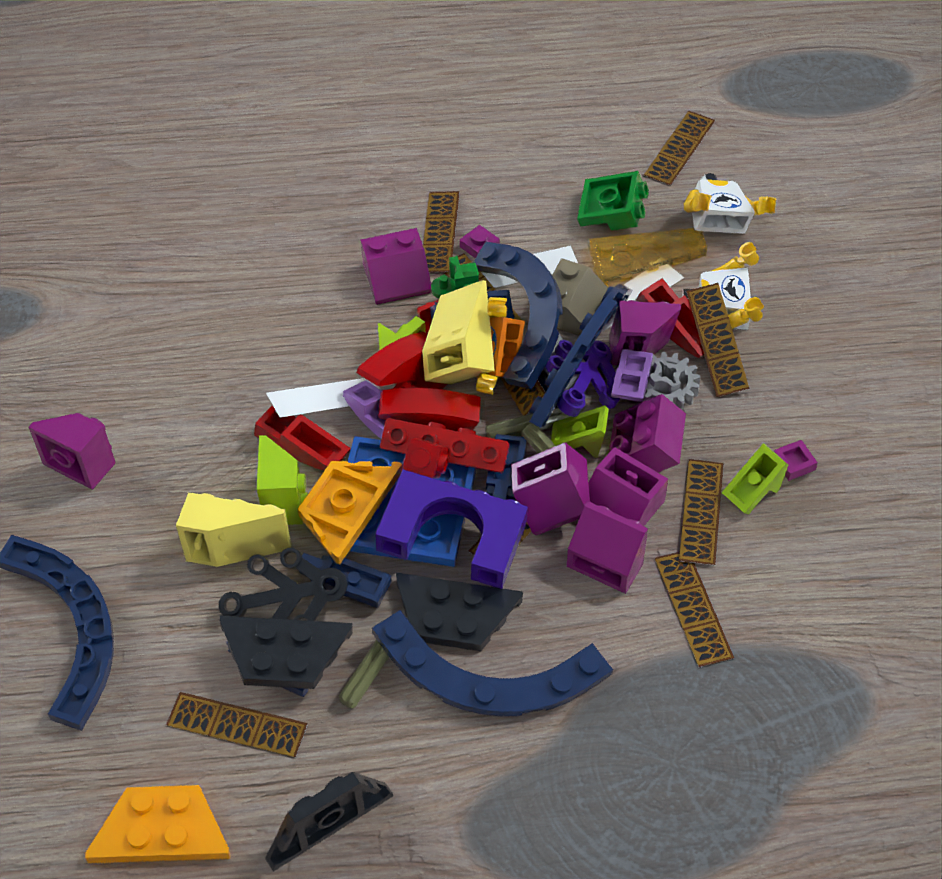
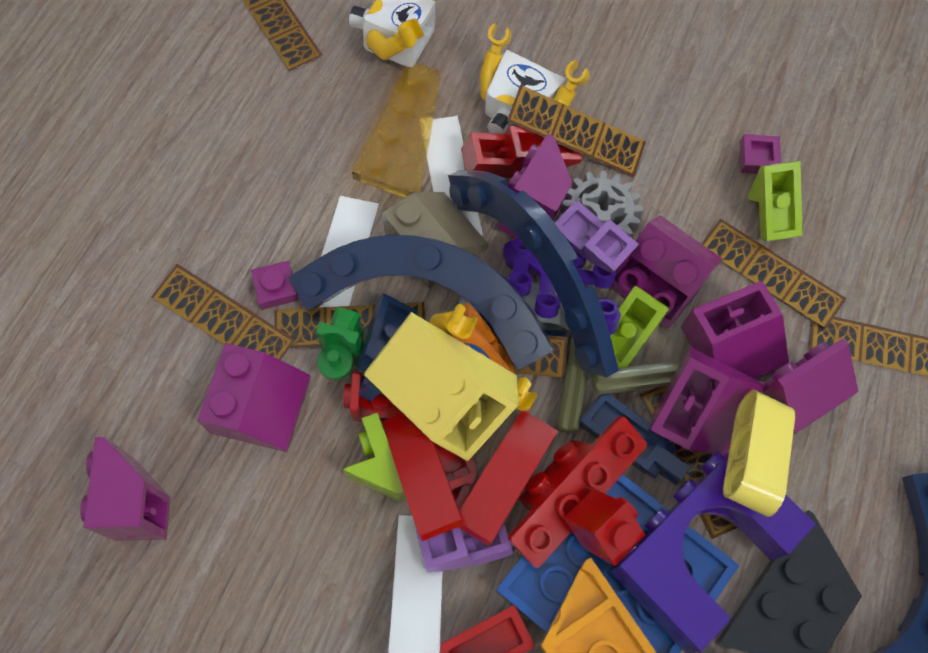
camera: 65 degrees left, 15 degrees up
green plate [577,171,649,231] -> none
none -> magenta slope [80,437,170,541]
none -> light yellow beam [723,390,795,517]

